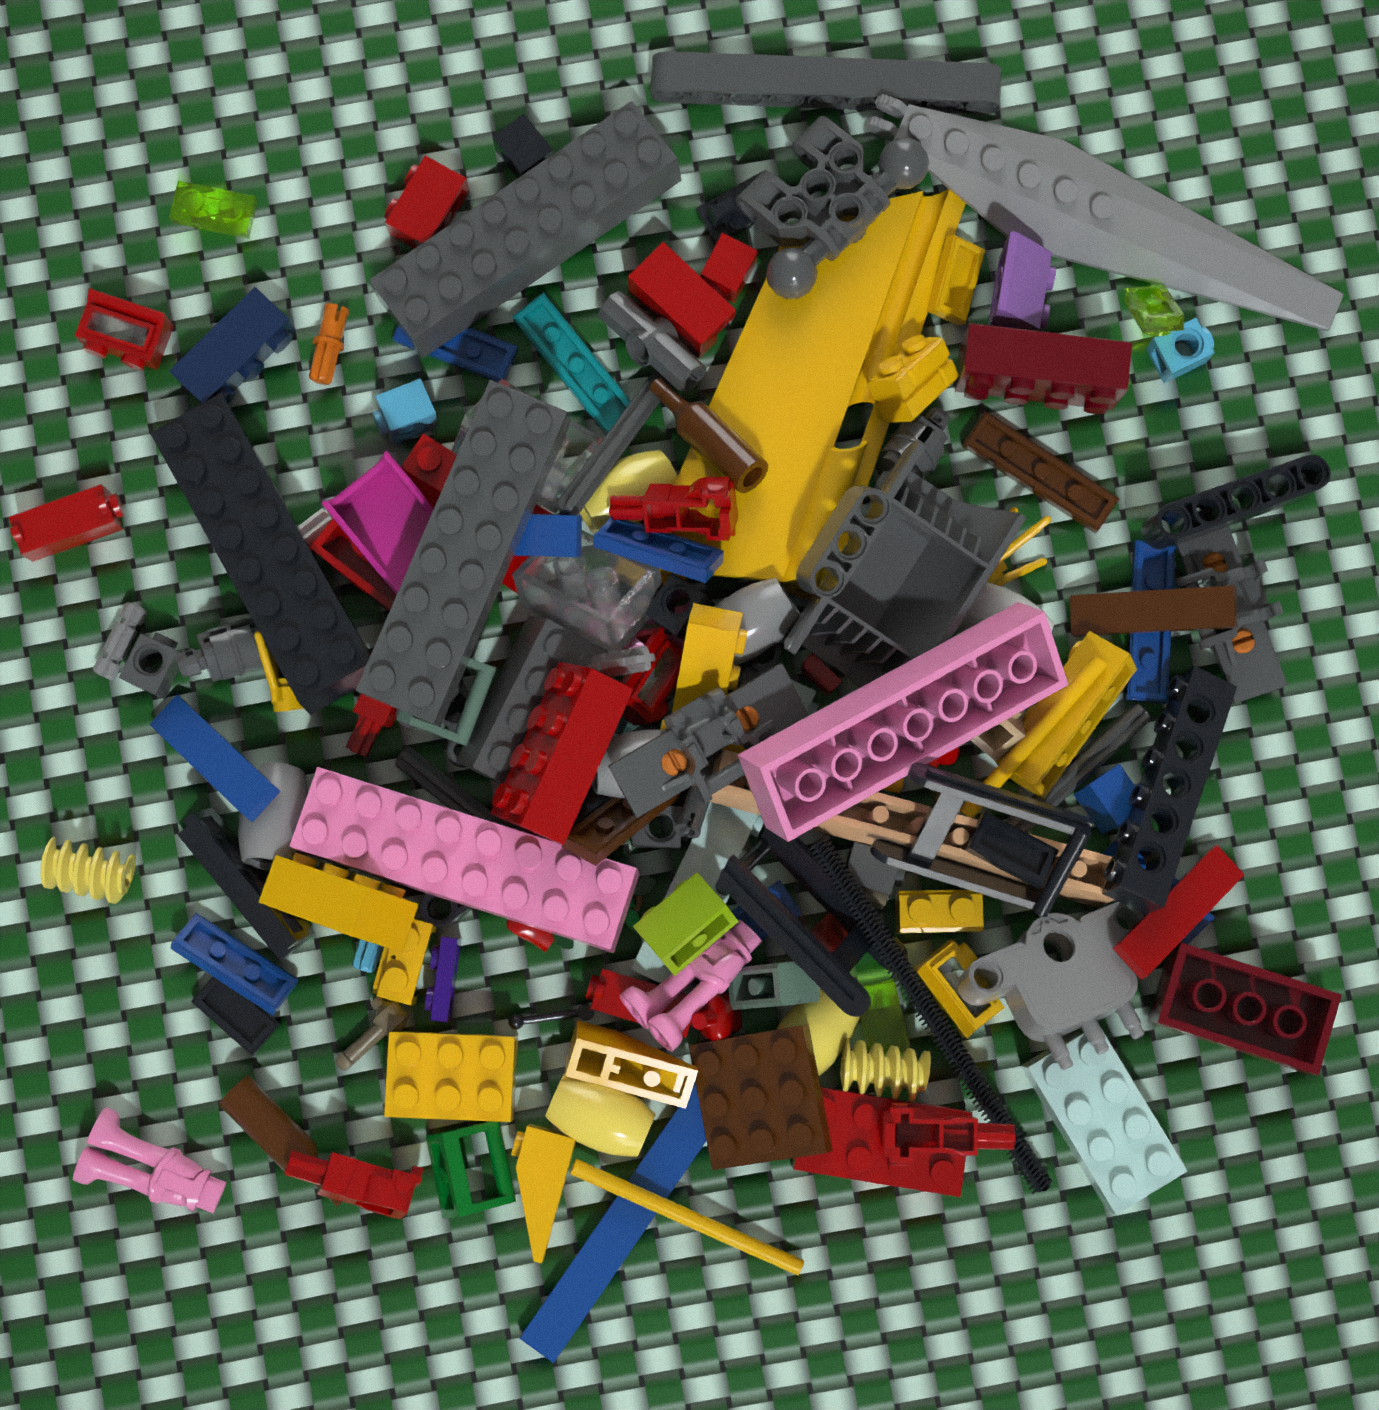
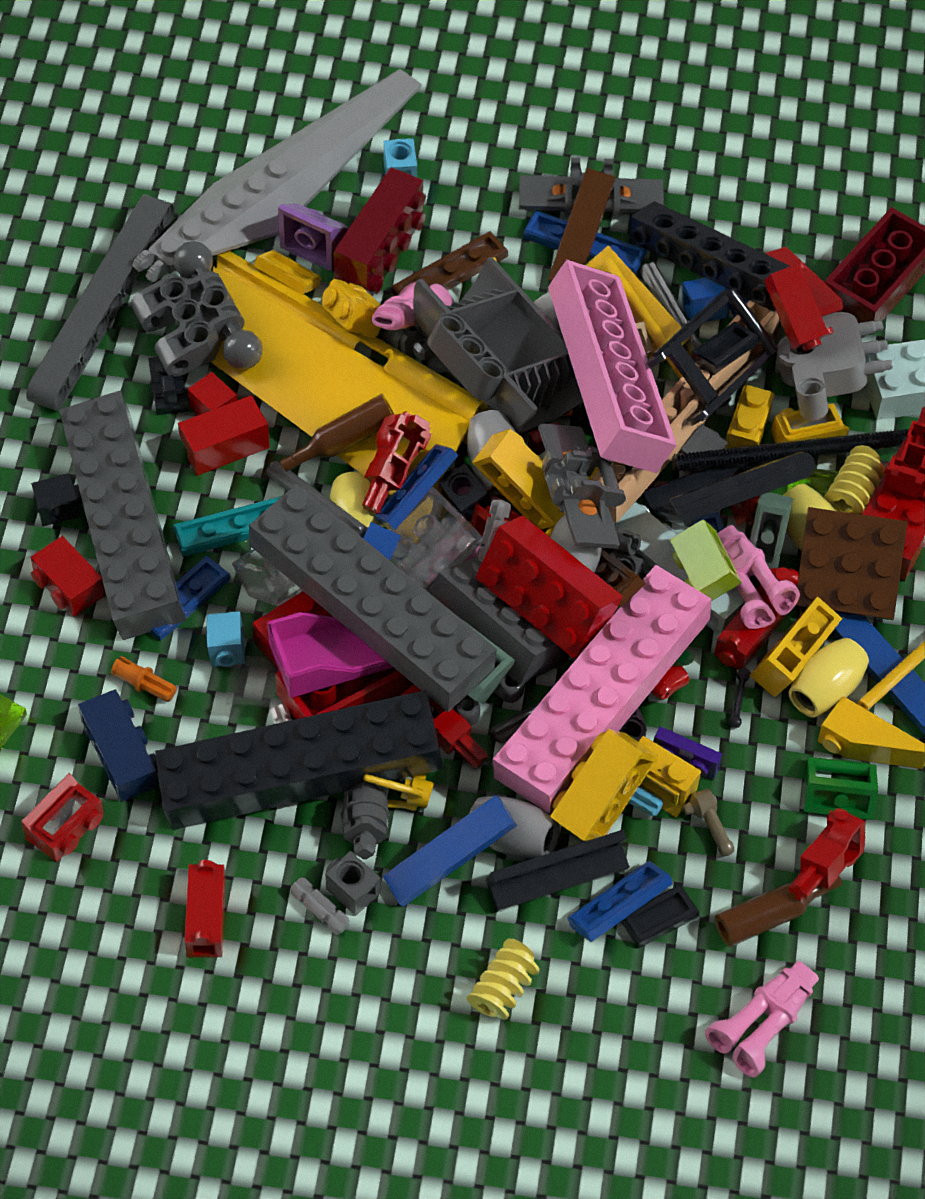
camera: 70 degrees left, 25 degrees down
yellow brick [384,1031,518,1122] -> none
dark grey piece [599,291,707,394] -> none
clear neon green plate [1125,284,1184,337] -> none
black beam [1141,454,1331,550] -> none
none -> bright pink piece [372,282,454,330]
none -> red brick [764,263,834,352]

